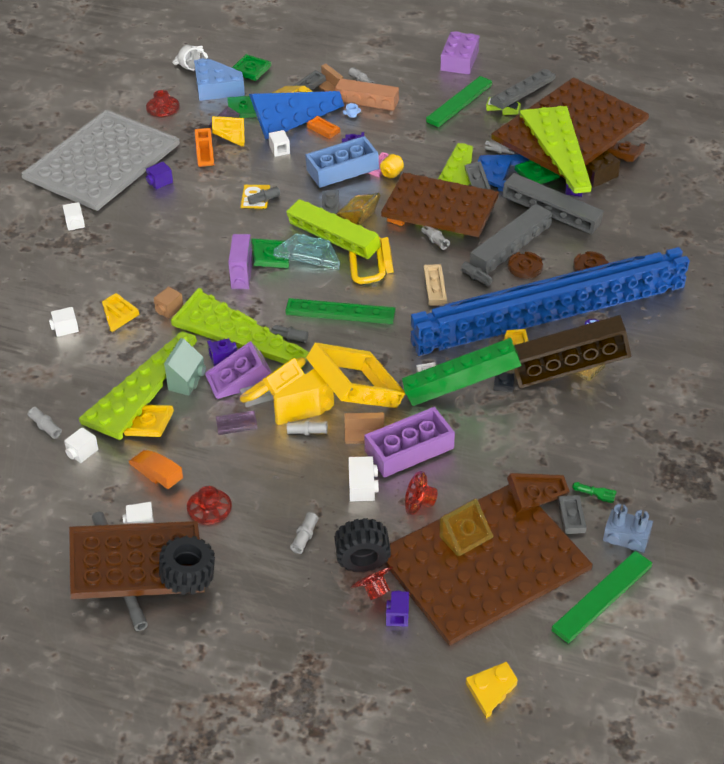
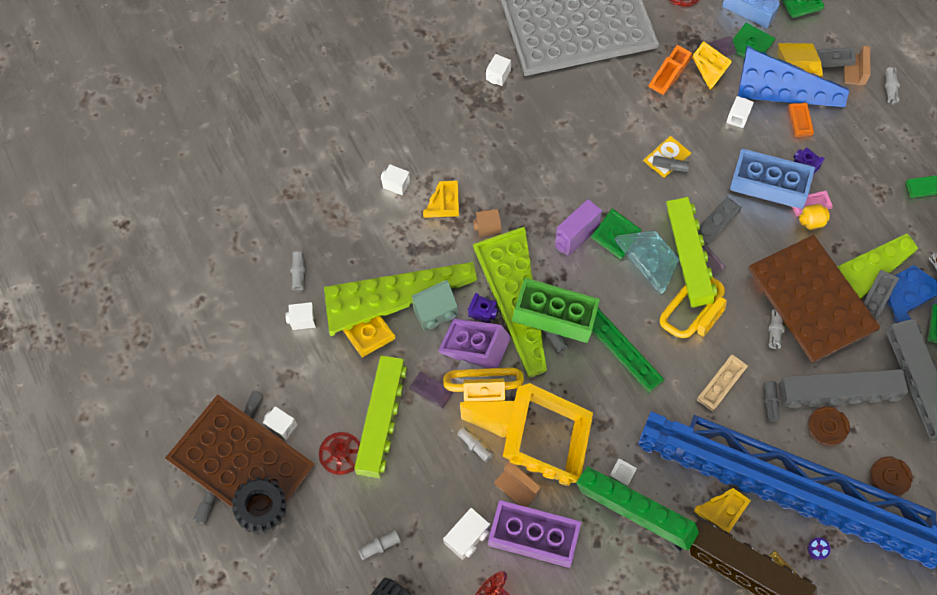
camera: 45 degrees right, 20 degrees up
orange slope [129,450,183,489] -> none
dark purple brick [146,162,173,190] -> none
nougat brick [335,78,399,110] -> none
clear yellow slope [336,192,381,225] -> none
light blue plate [343,103,361,117] -> none
none -> lime brick [354,355,407,478]
none -> bright green brick [512,278,600,343]

